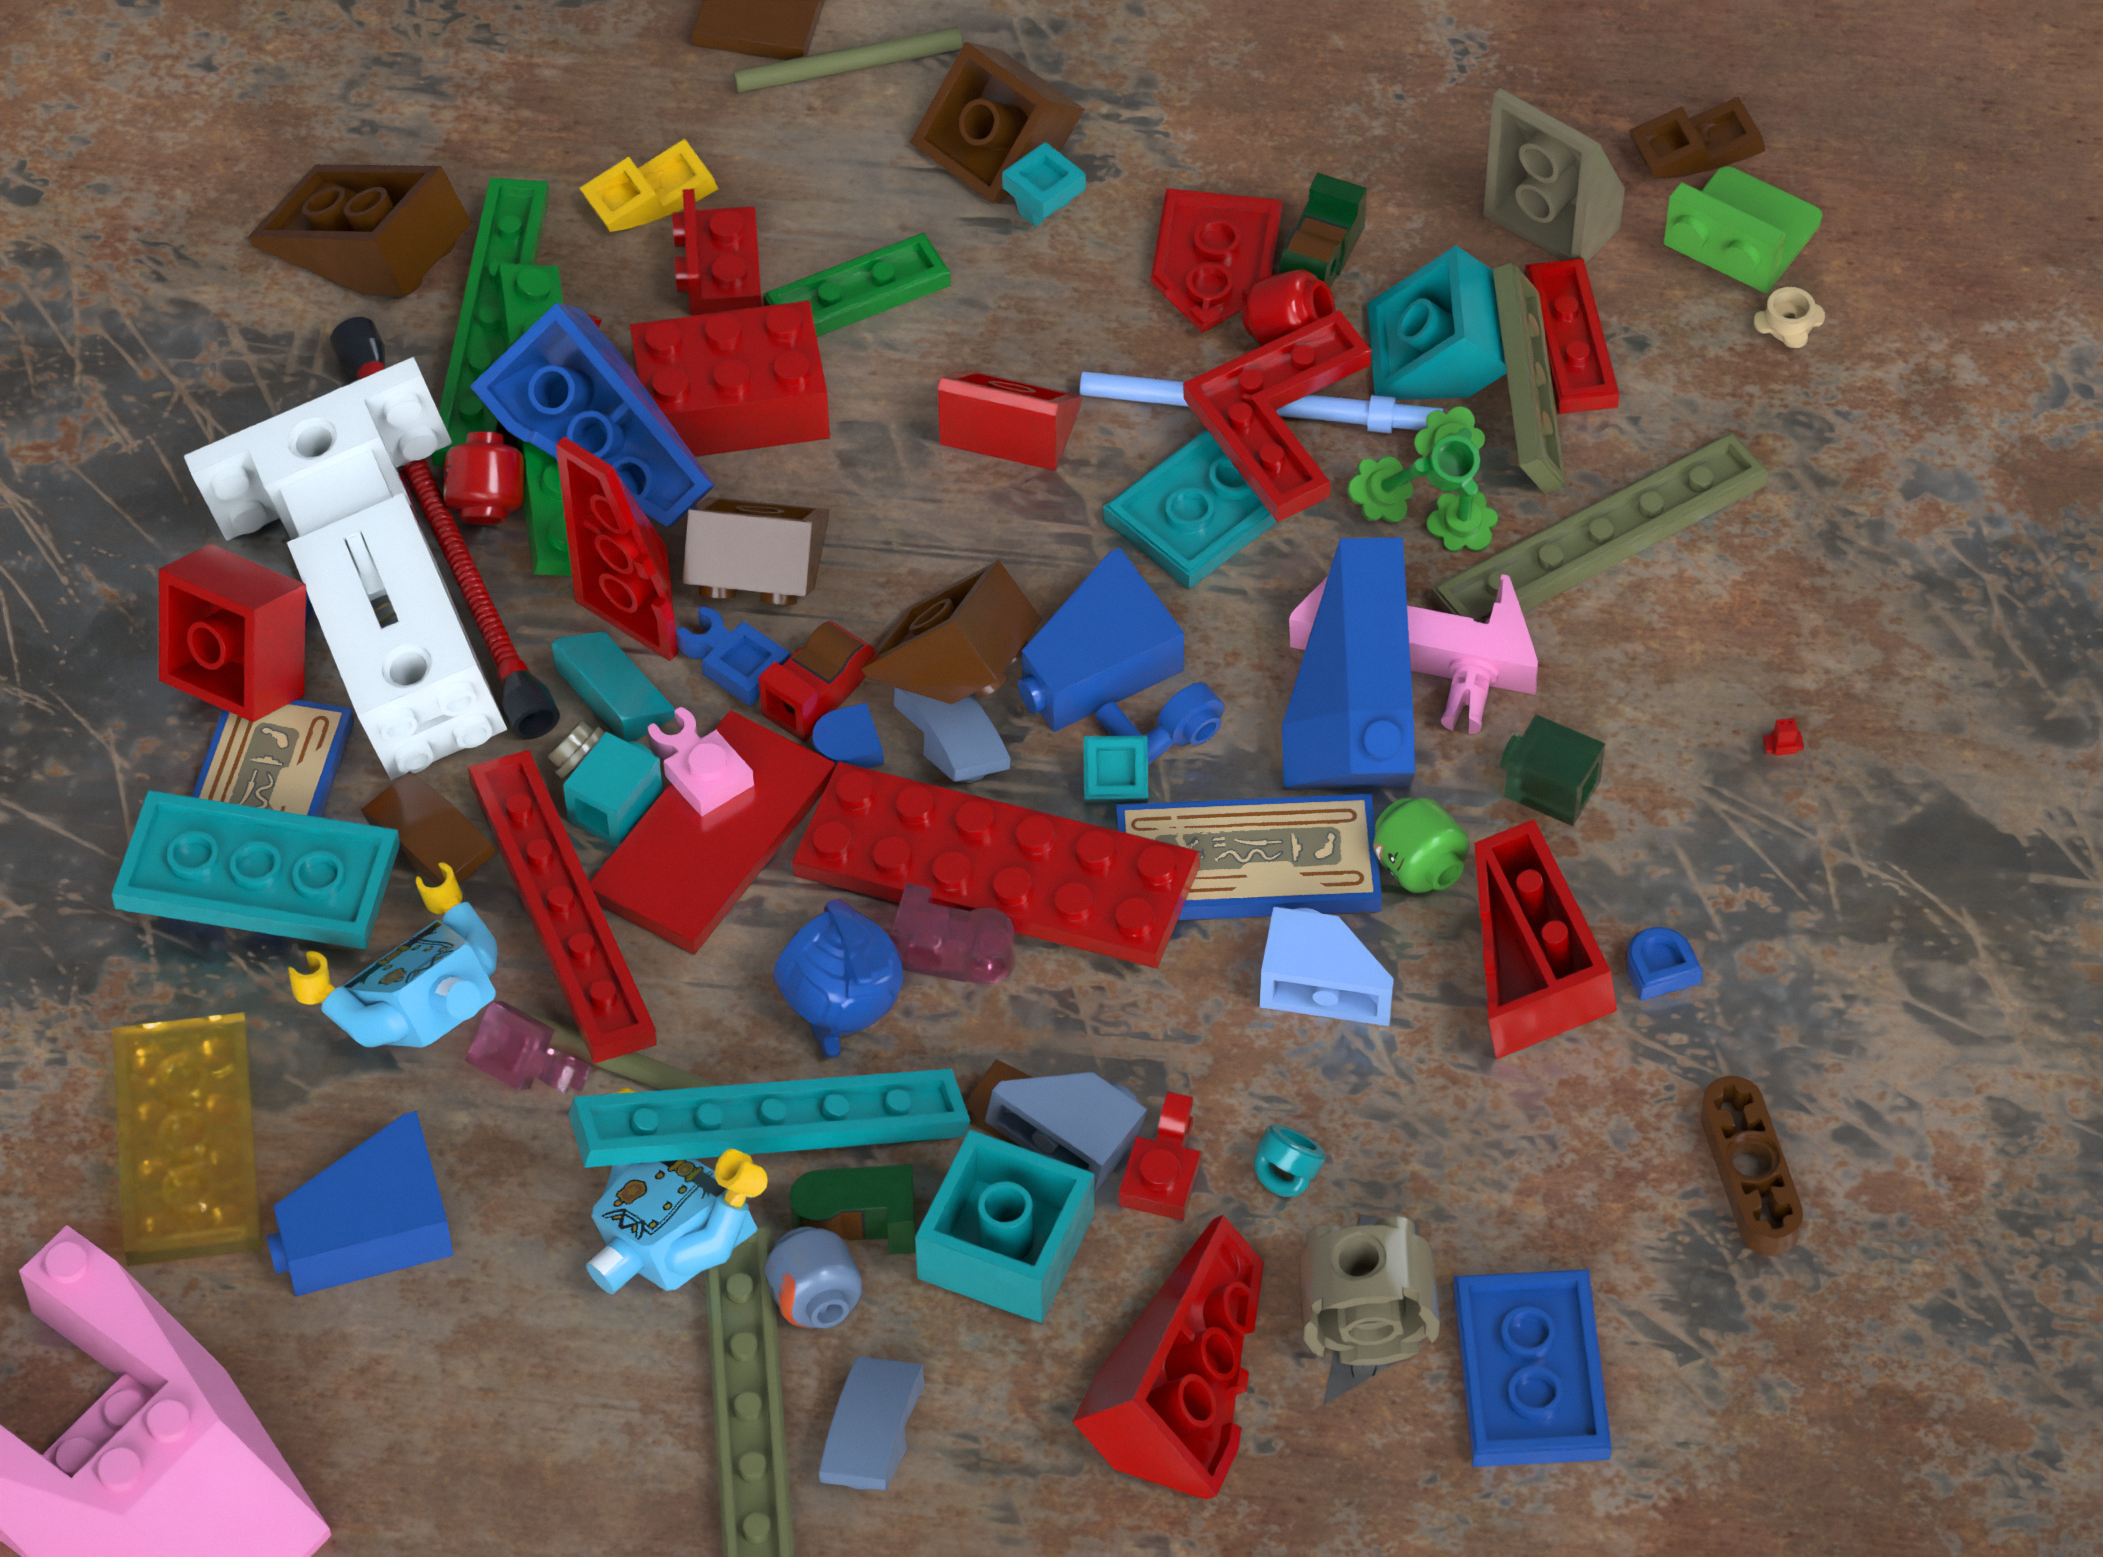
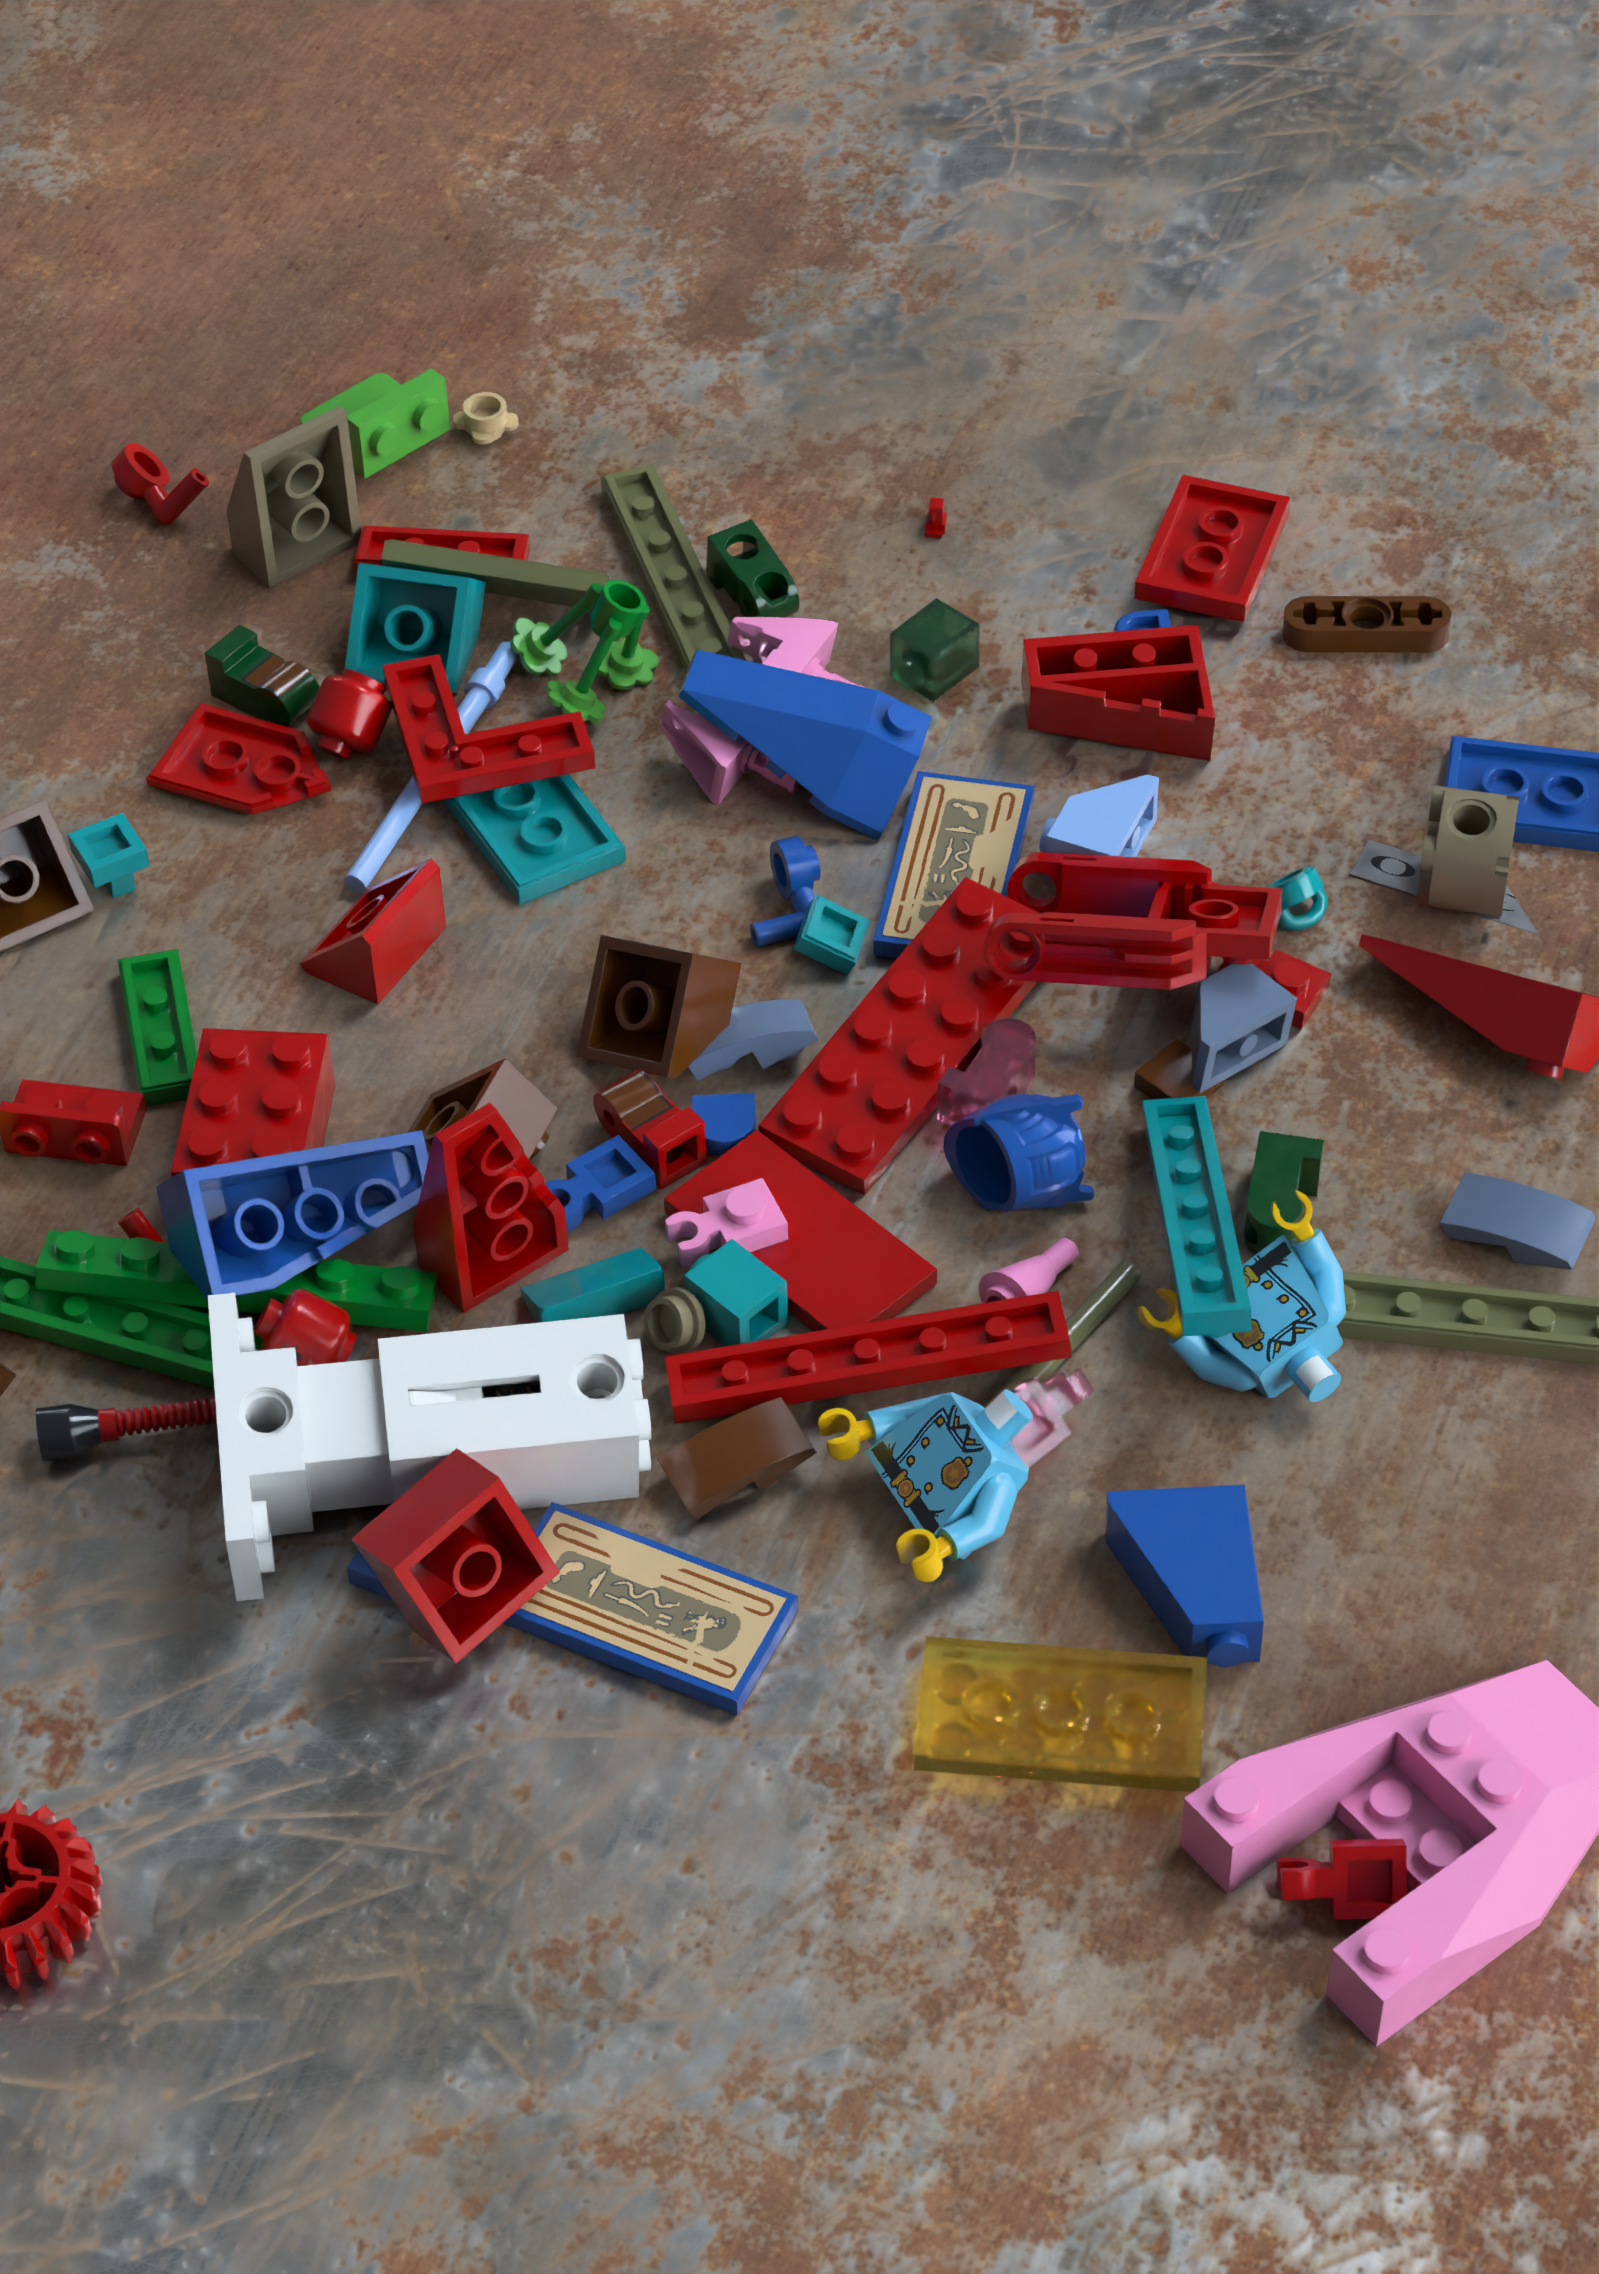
camera: 75 degrees left, 5 degrees down
teal plate [111,790,400,950] -> none
sand blue head [764,1227,863,1329] -> none
teal brick [915,1129,1094,1323] -> none
blue slope [1017,548,1184,732] -> none
bright green head [1373,798,1469,893] -> none
reddish brown slope [1629,96,1765,178] -> none
none -> red plate [111,443,209,525]
none -> dark green leg [706,519,800,618]
none -> bright pink cone [979,1238,1079,1303]
none -> red plate [983,852,1282,990]
none -> red plate [1134,474,1291,622]
none -> red plate [1276,1839,1407,1920]

